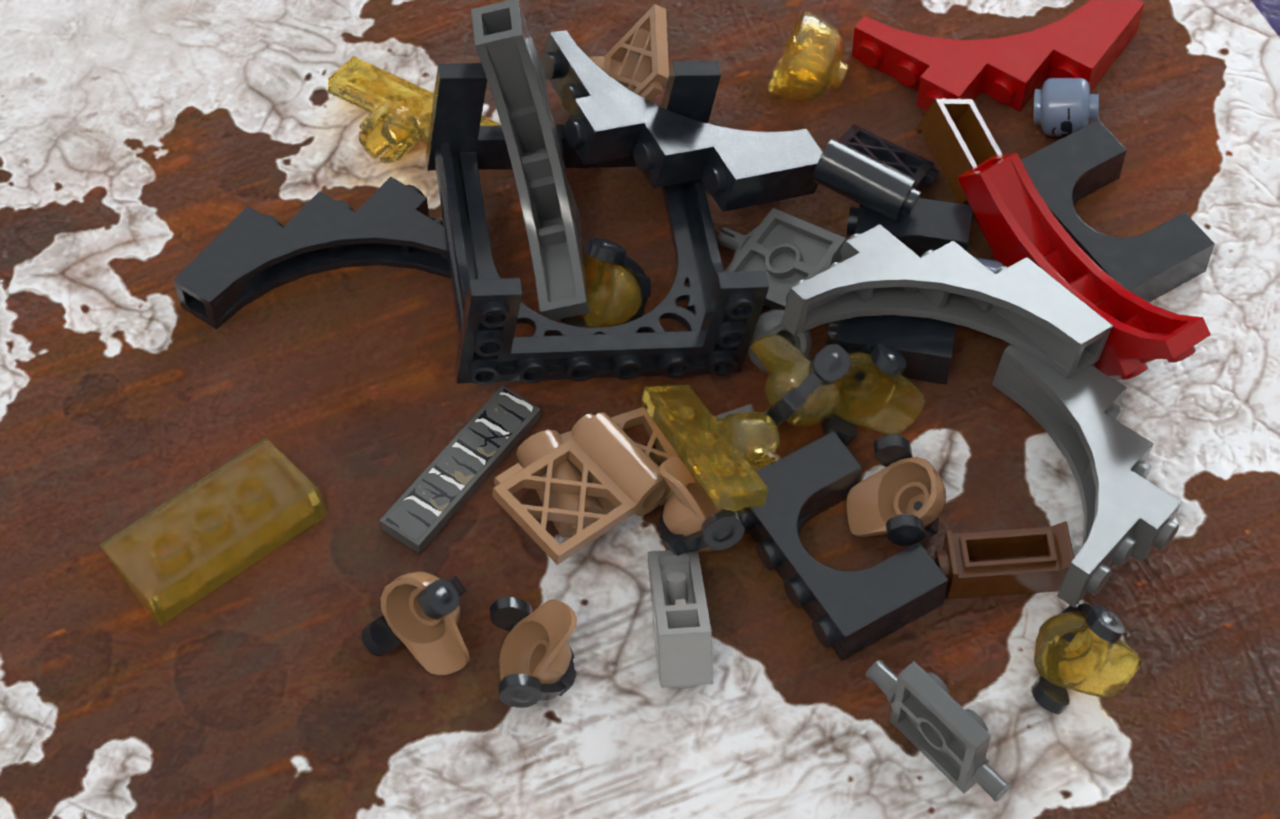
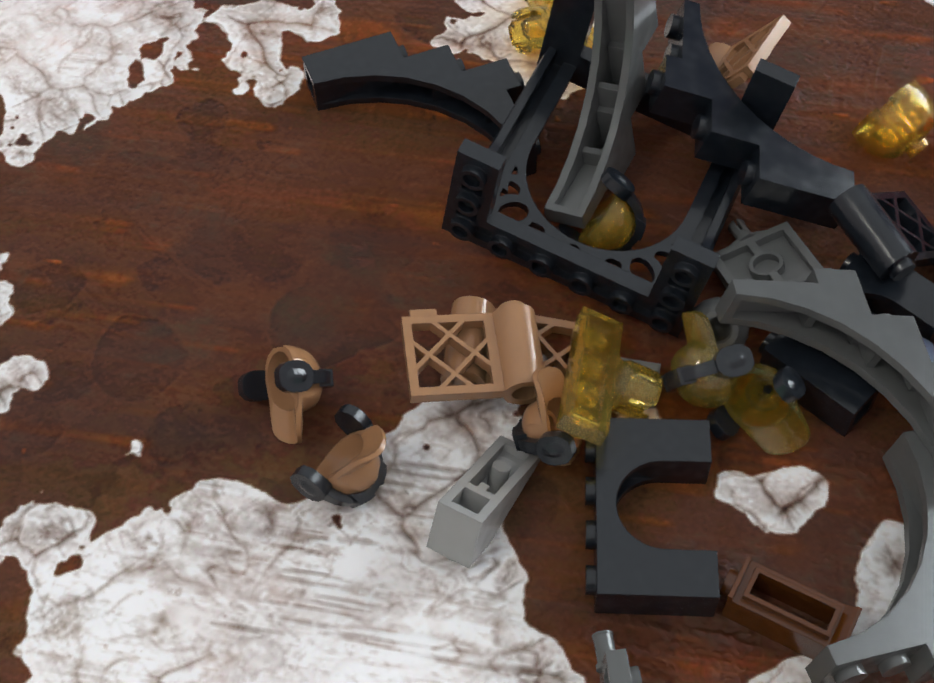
camera: 35 degrees right, 0 degrees up
clear yellow slope [99,438,328,626] -> none
tile [379,385,541,554] -> none
medium nougat cap [847,435,946,546] -> none

